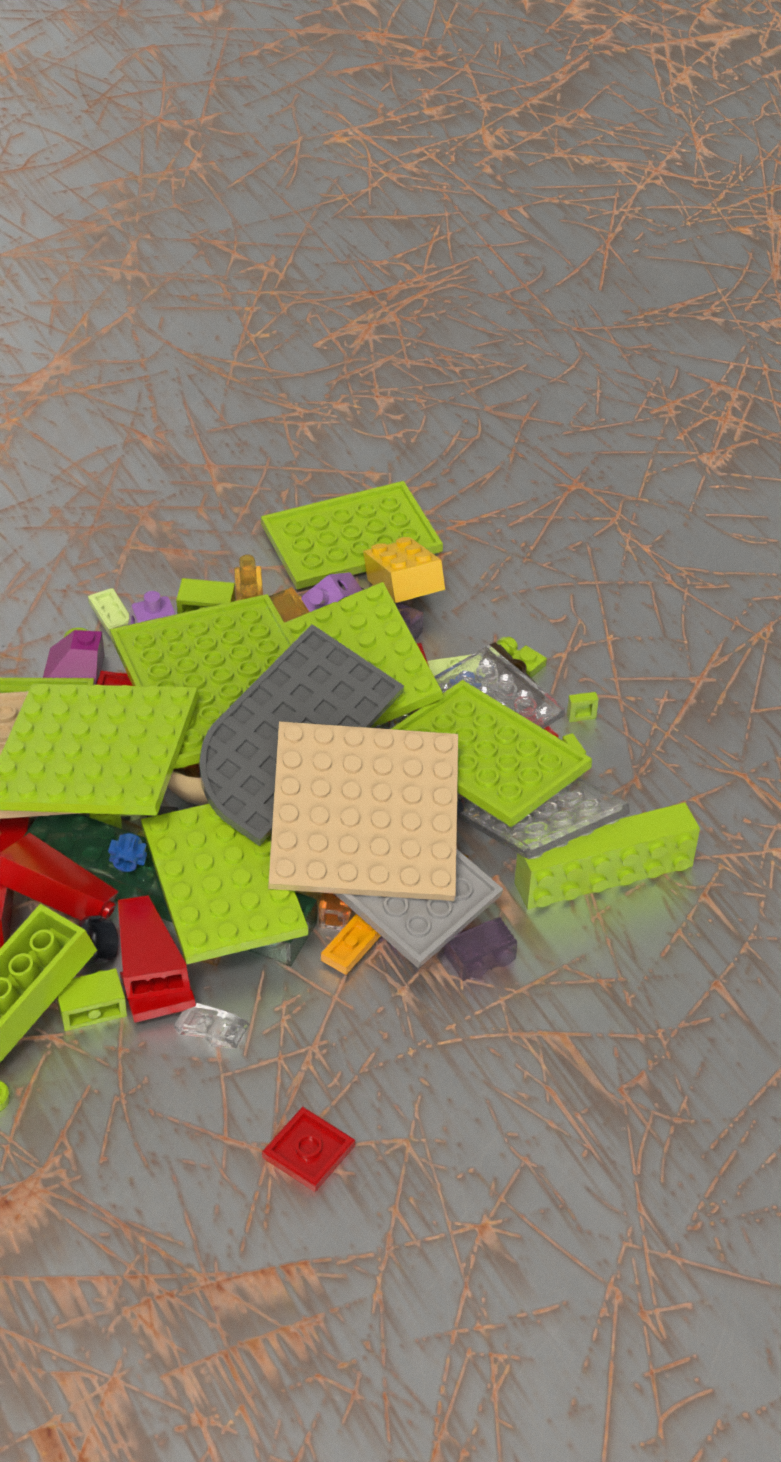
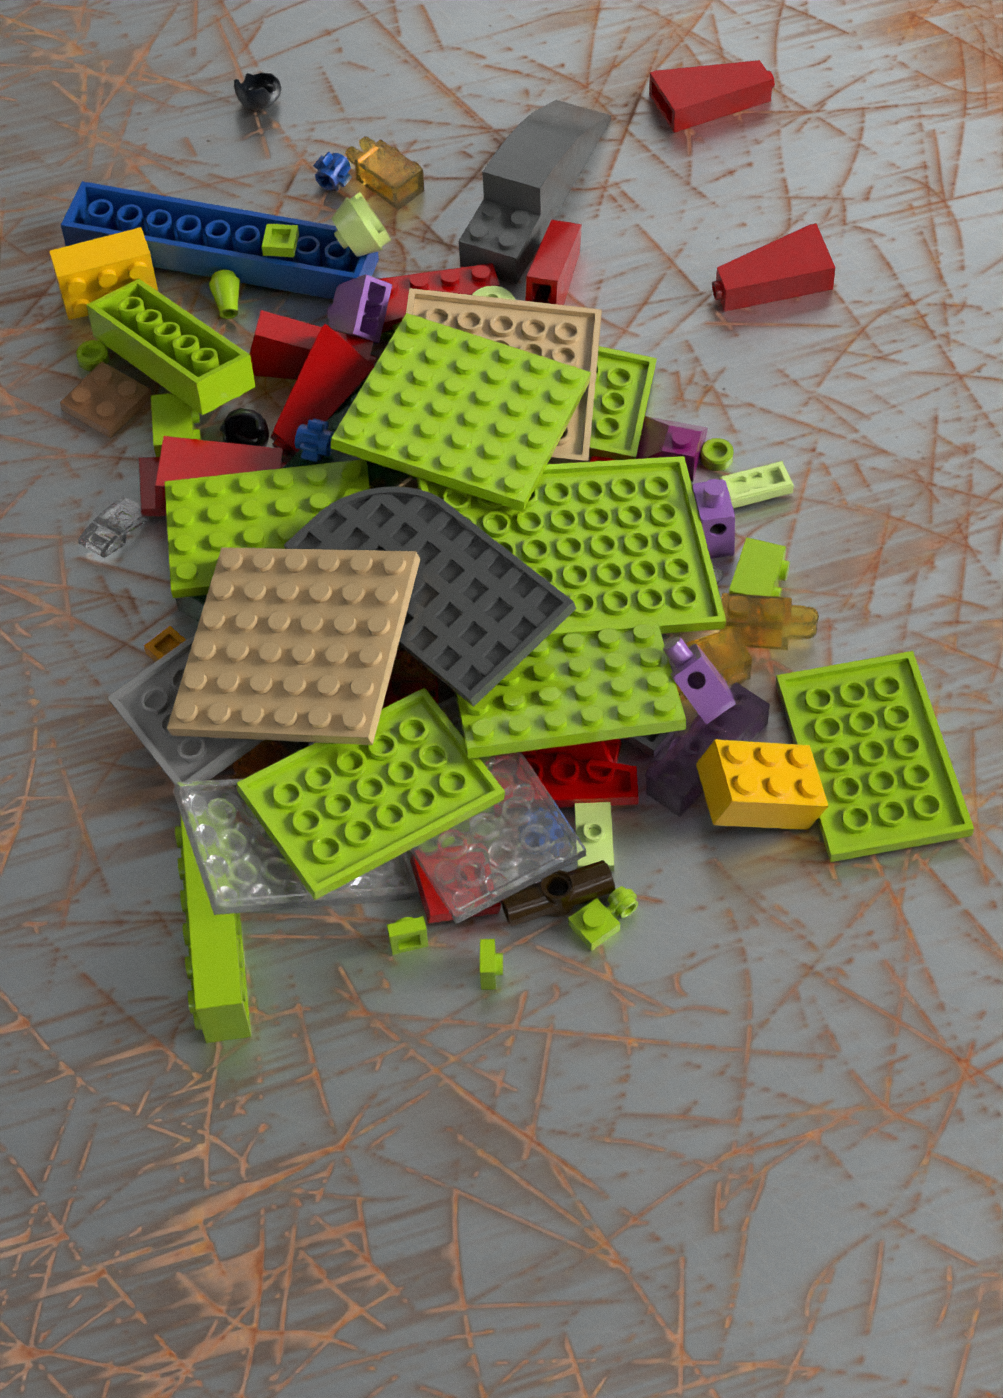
camera: 105 degrees right, 10 degrees up
clear purple brick [444,917,517,981] -> none
none -> medium nougat plate [60,361,152,438]

